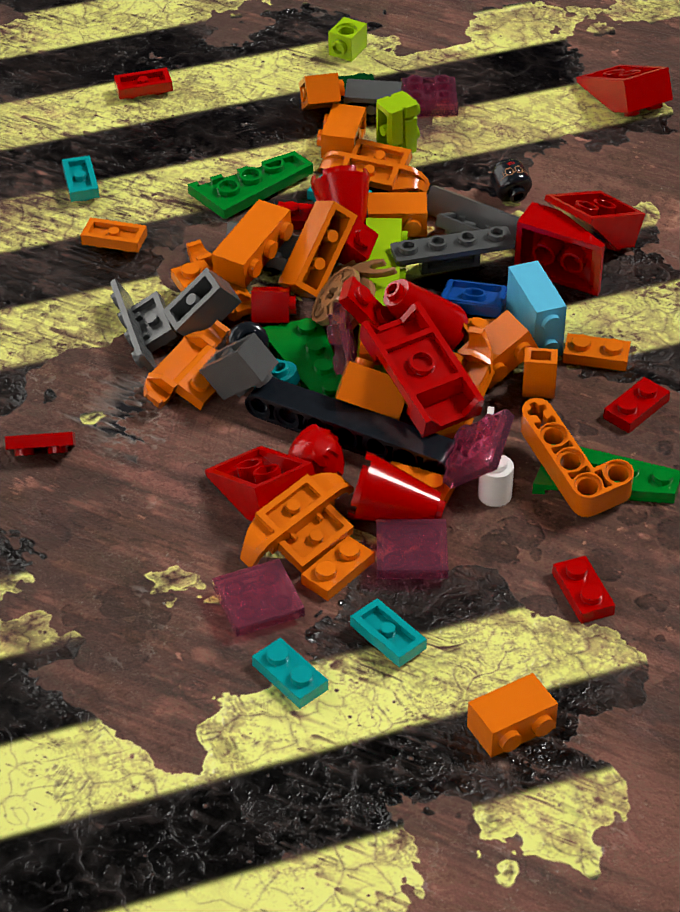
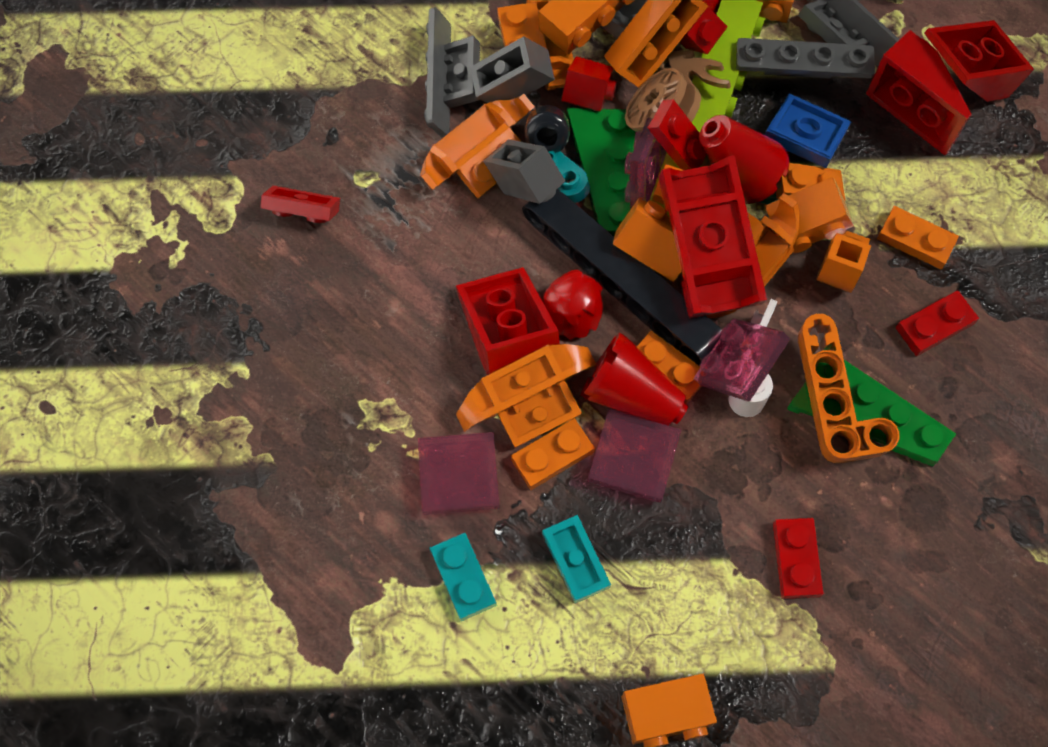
camera: 15 degrees right, 25 degrees up
medium azure brick [506,260,567,356] -> none

